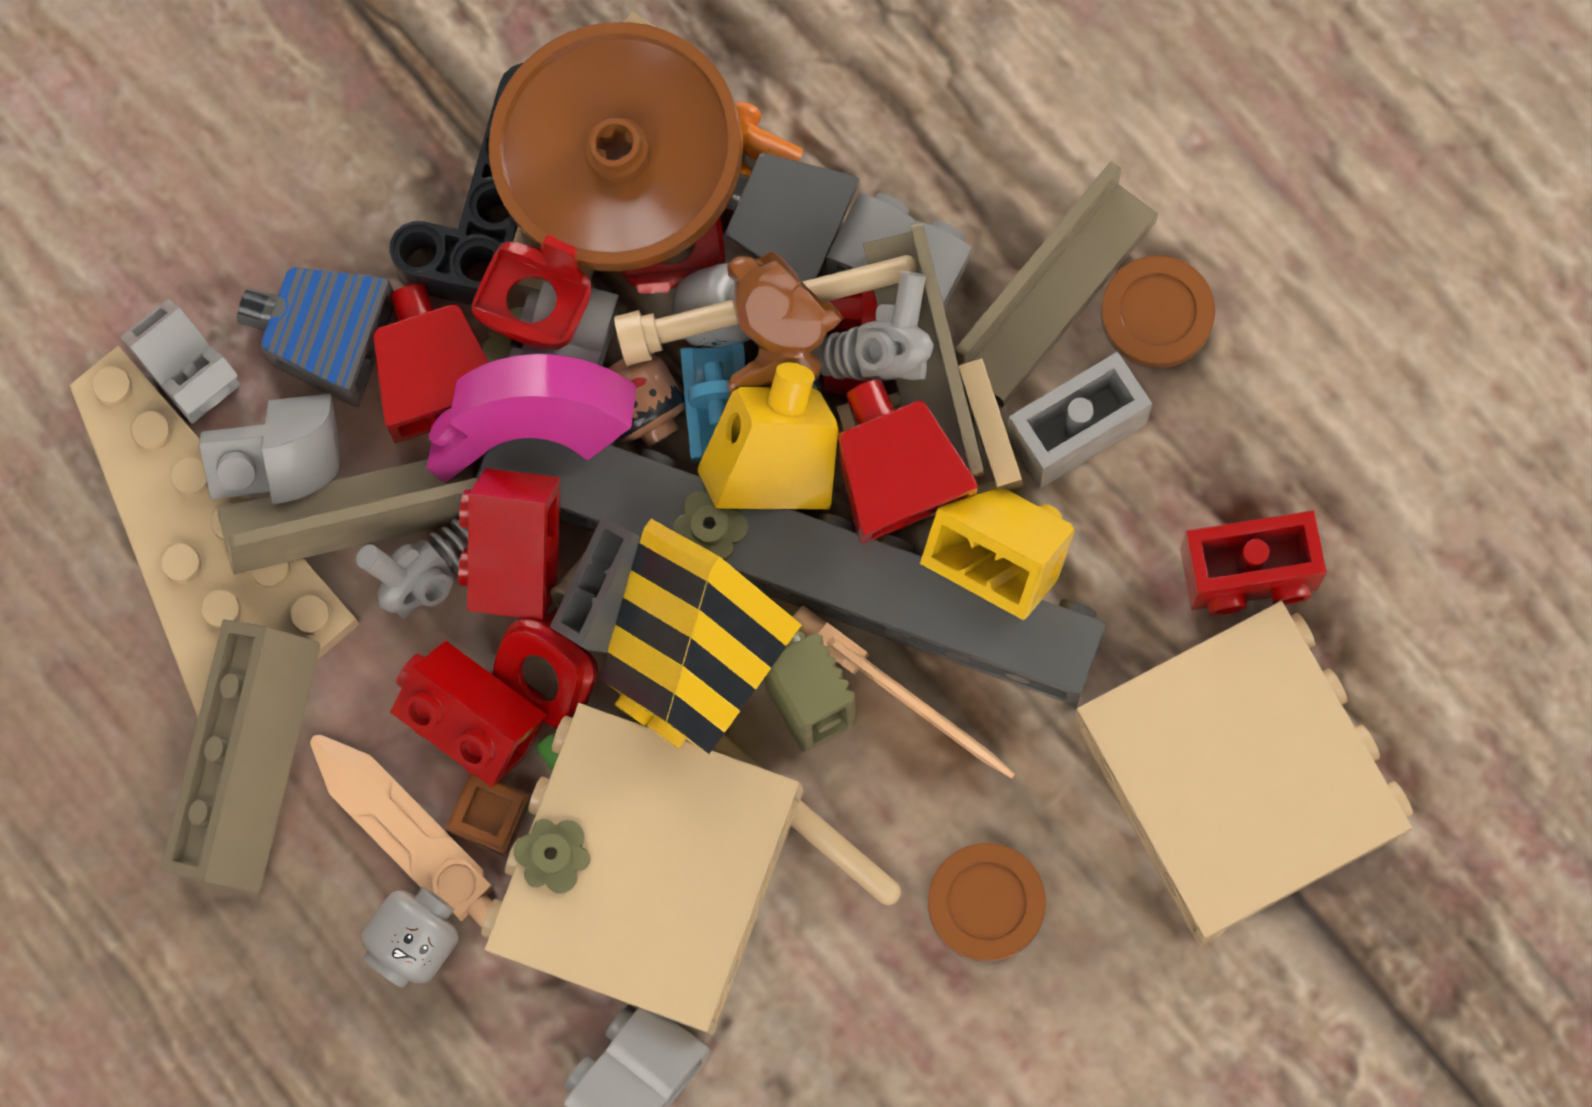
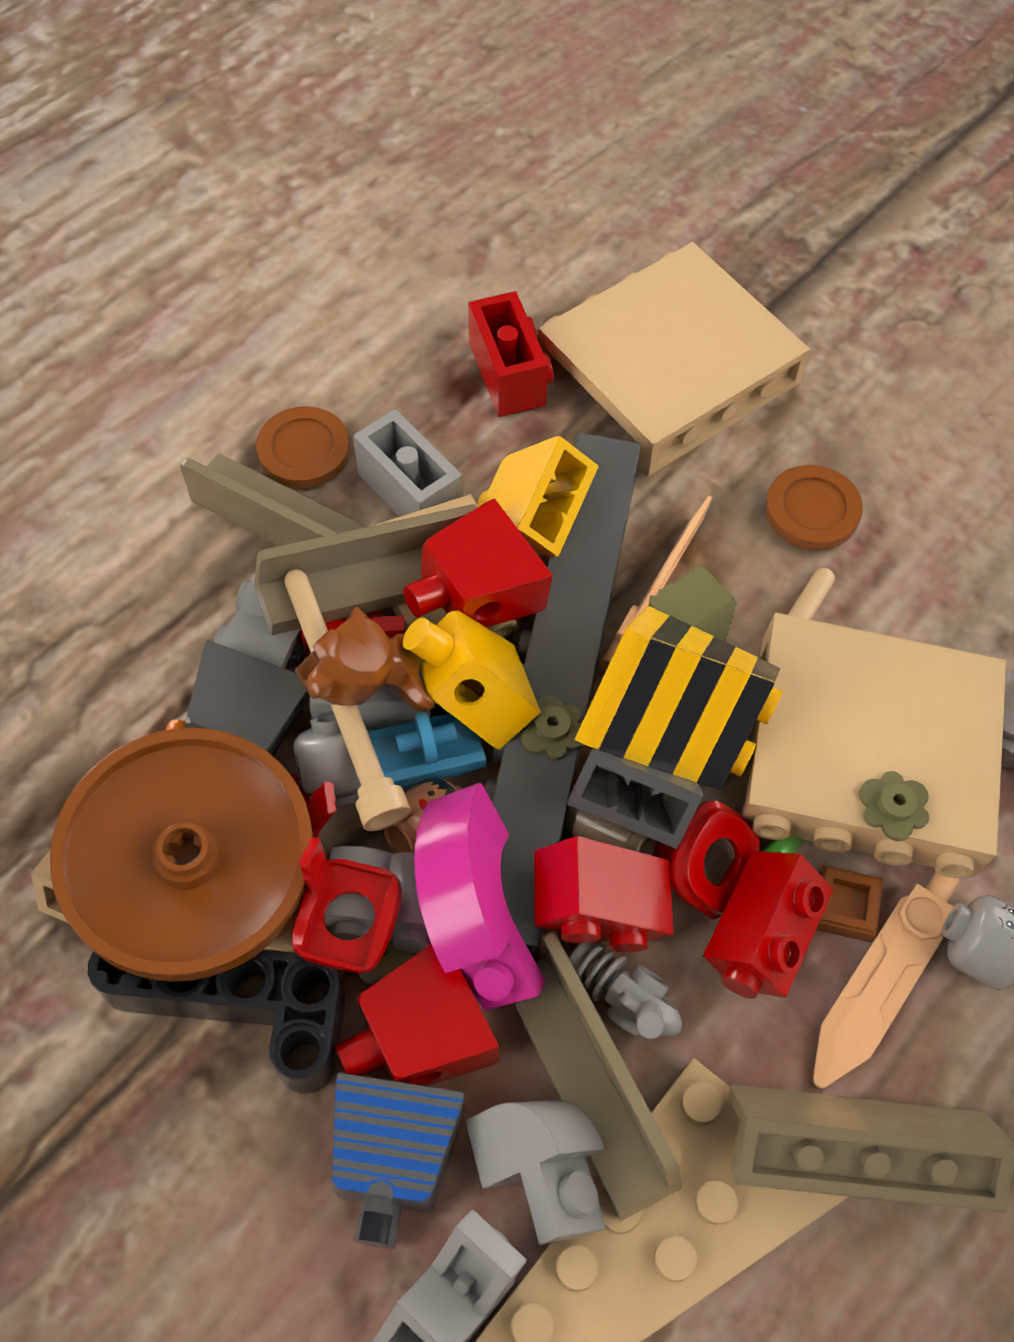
camera: 105 degrees left, 15 degrees down
light grey piece [814,271,934,381] -> none

